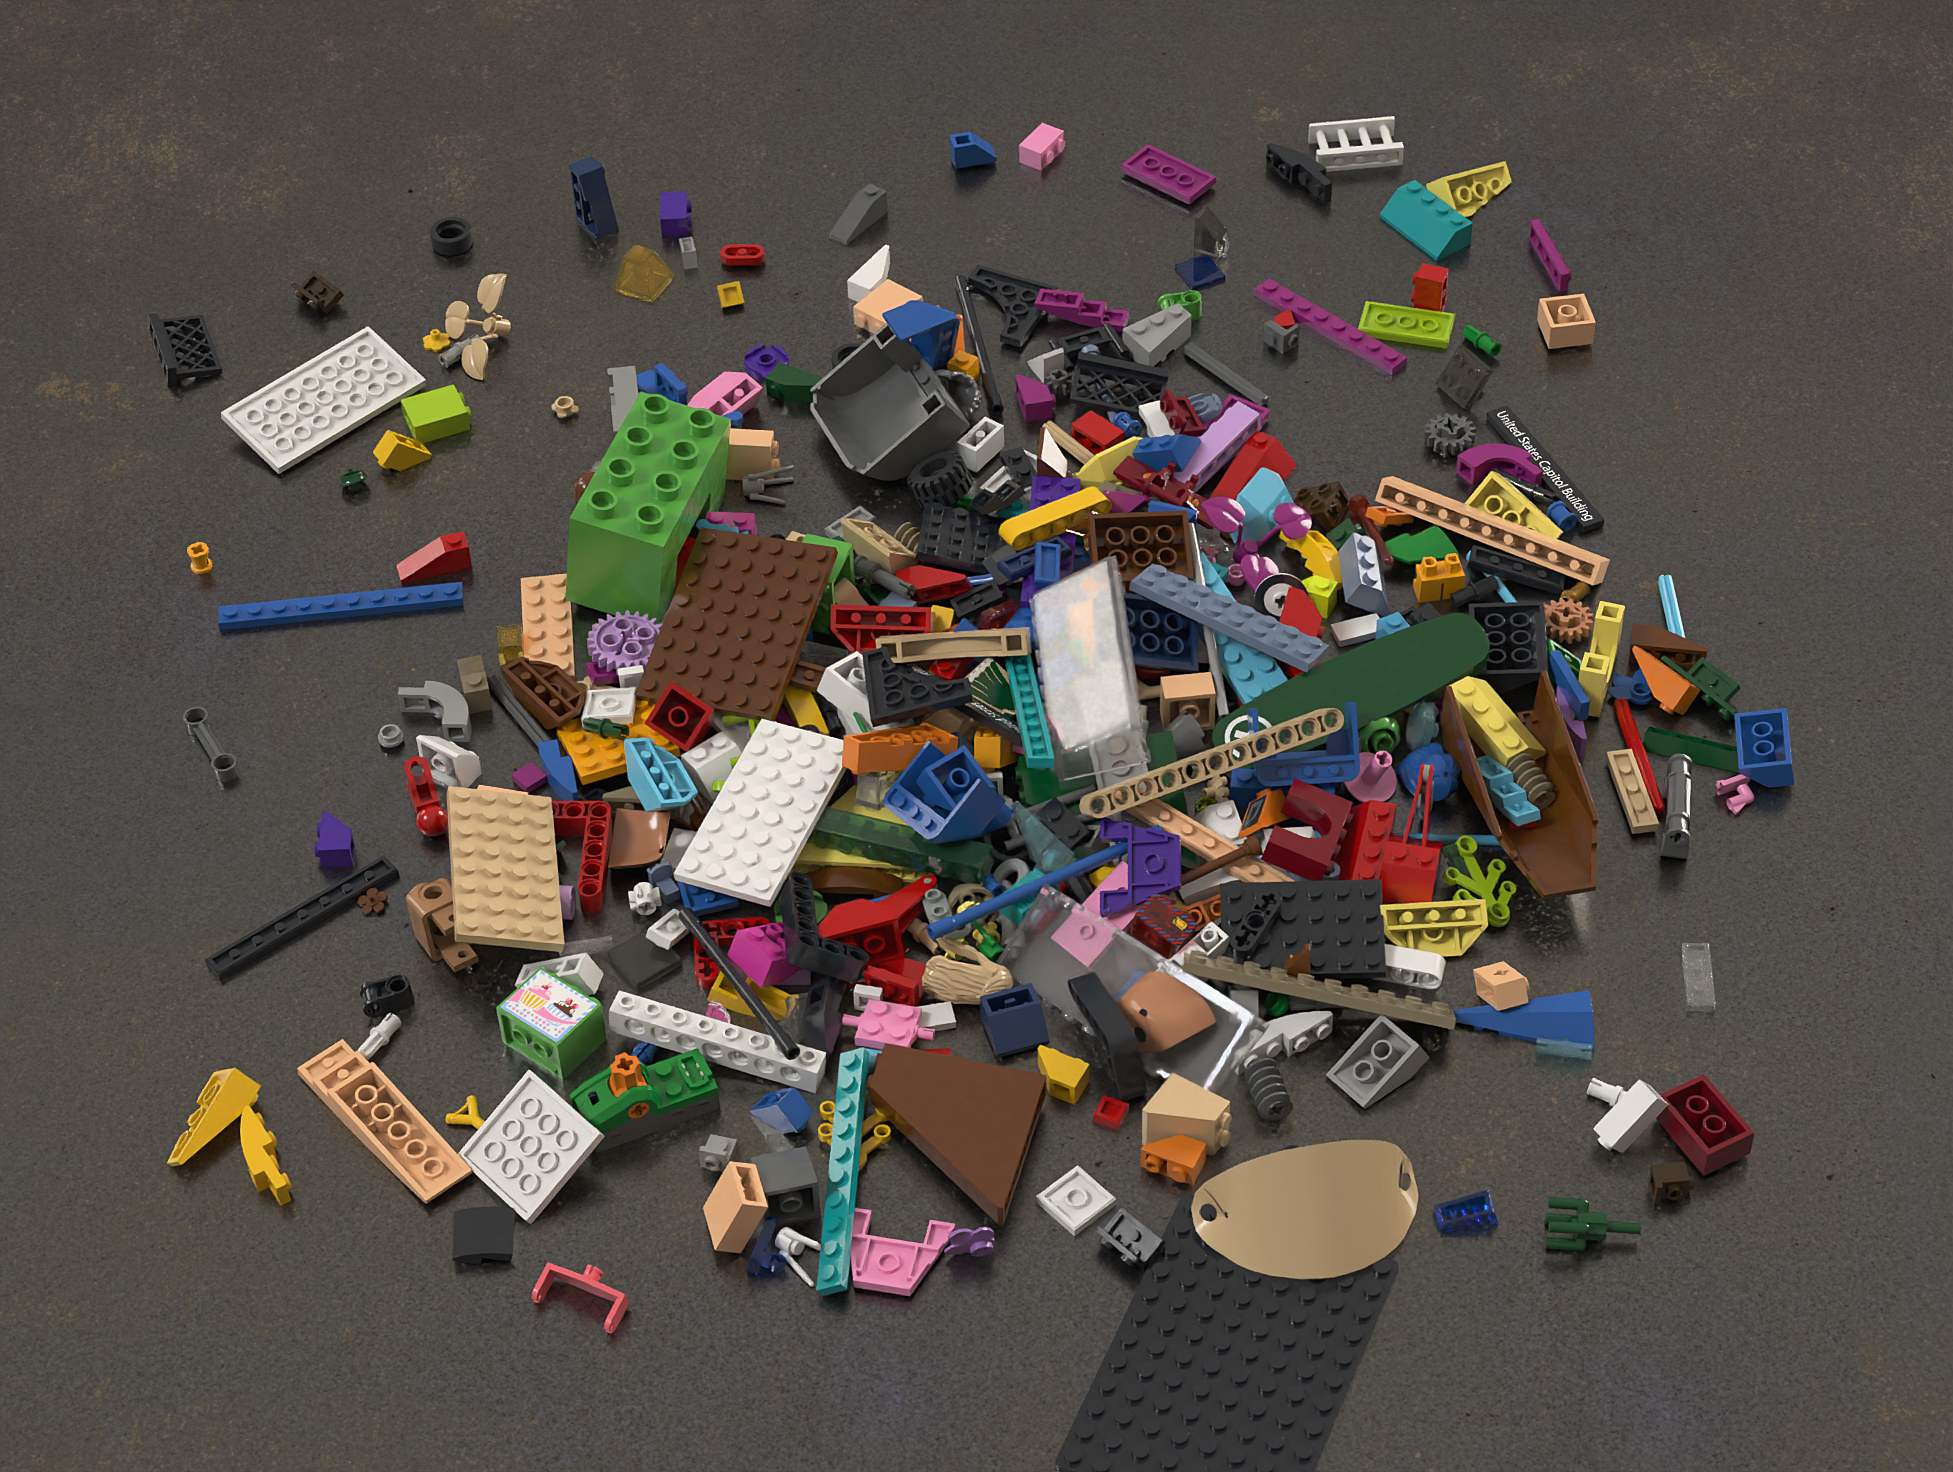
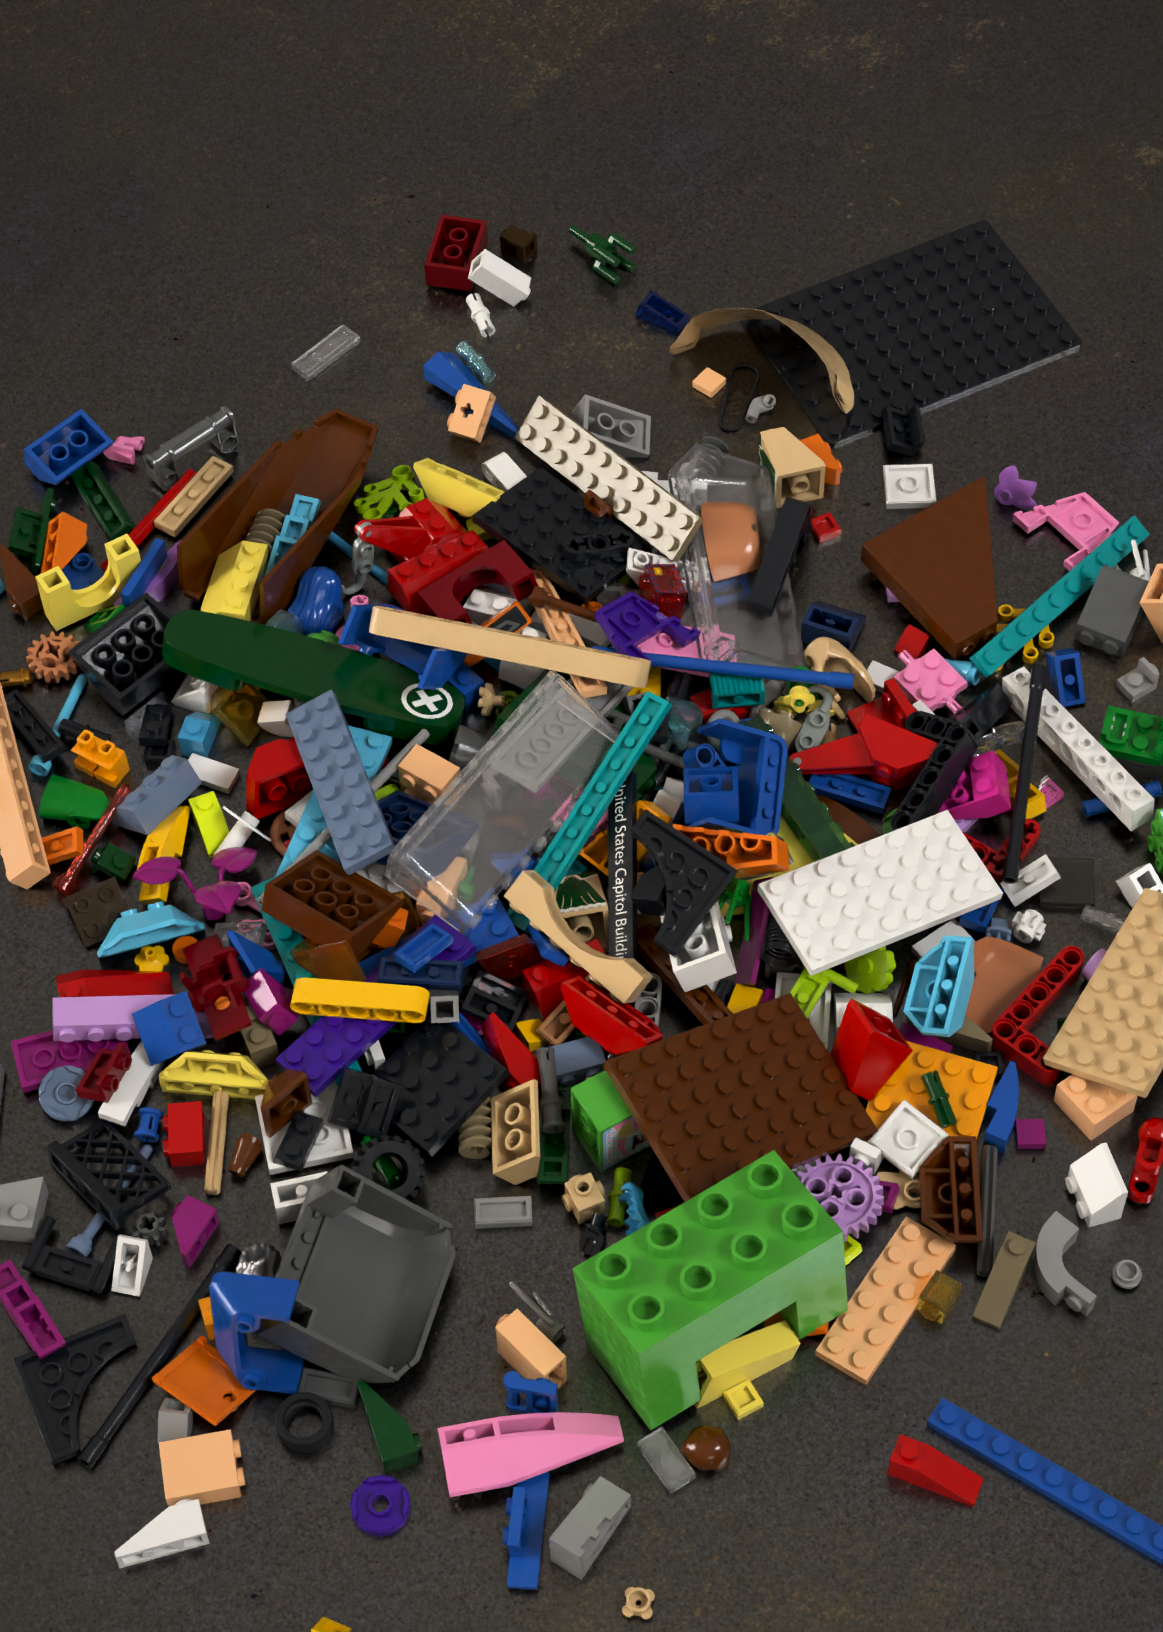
camera: 140 degrees left, 10 degrees up
yellow slope [1038,1045,1090,1105] -> none

